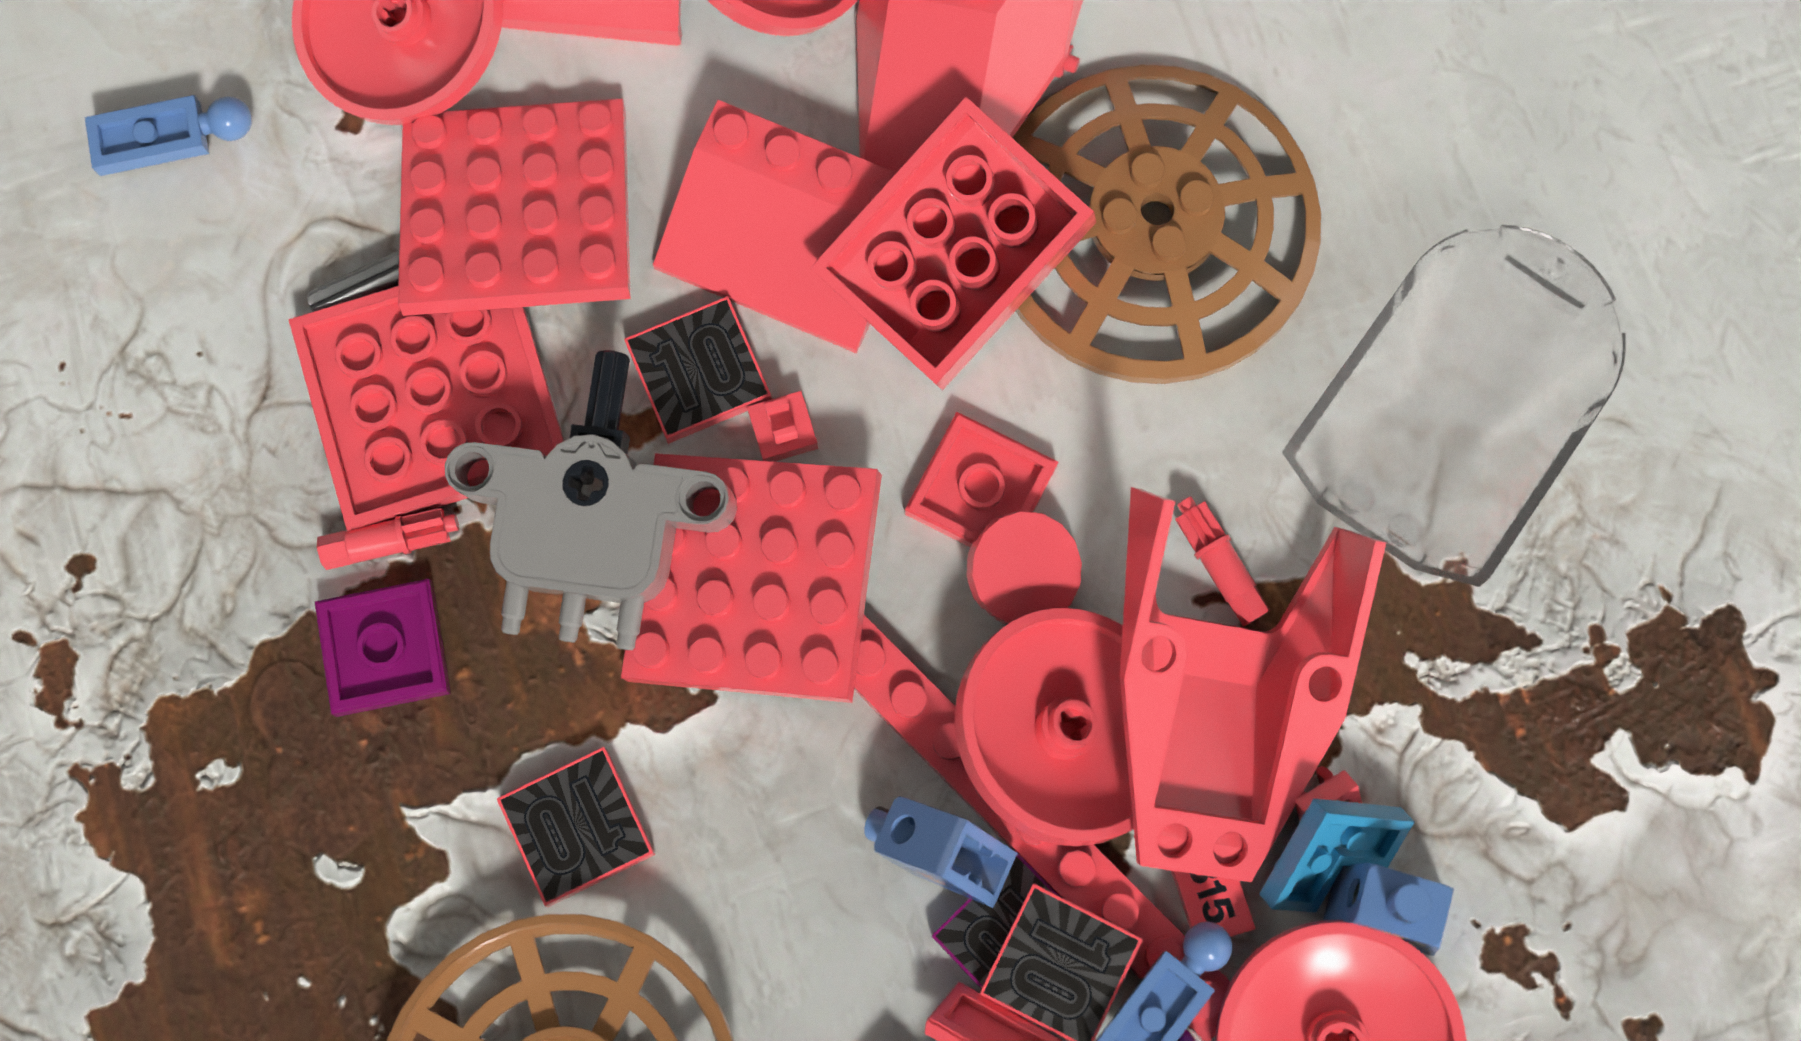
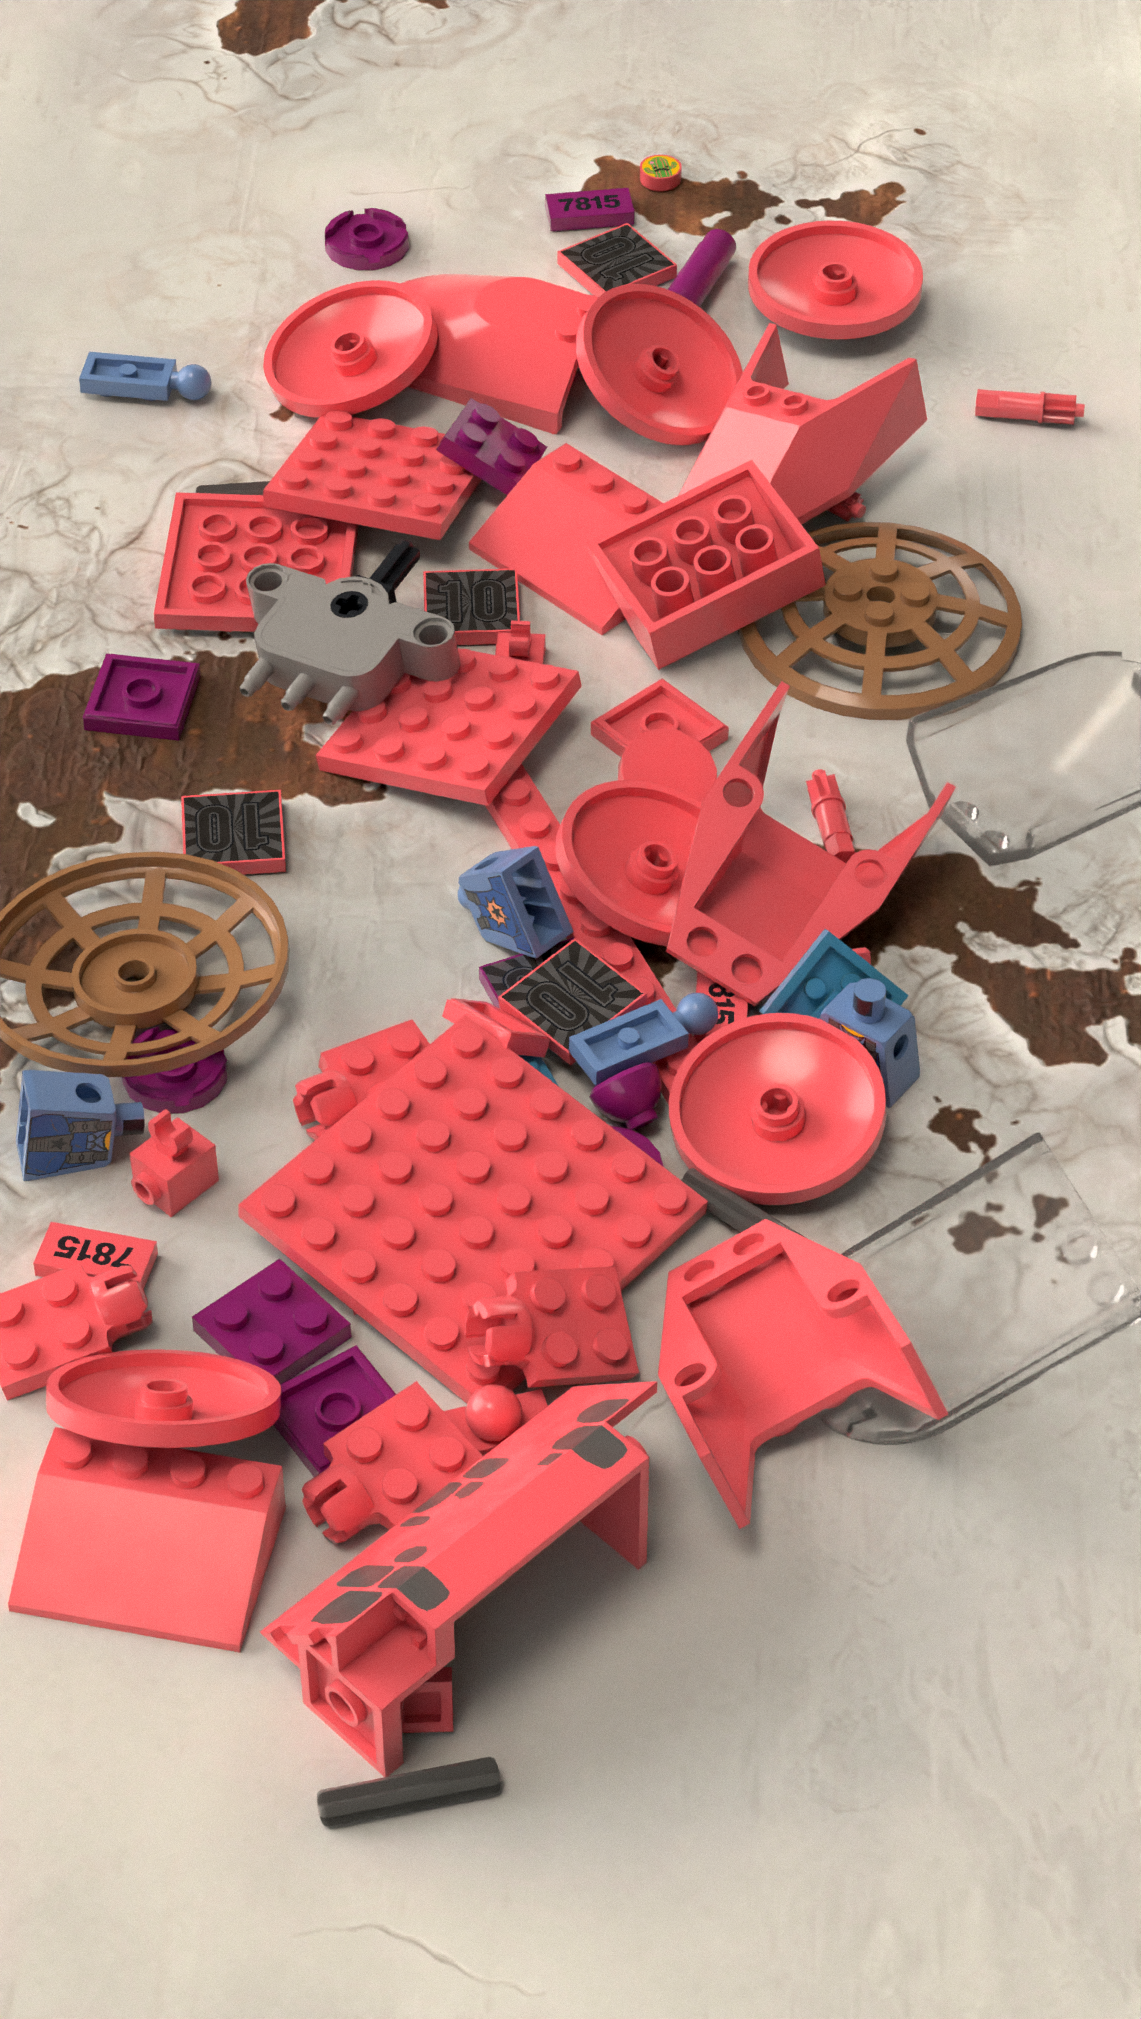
camera: 20 degrees right, 30 degrees down
coral piece [316,508,459,570] -> none
none -> magenta plate [436,398,548,495]

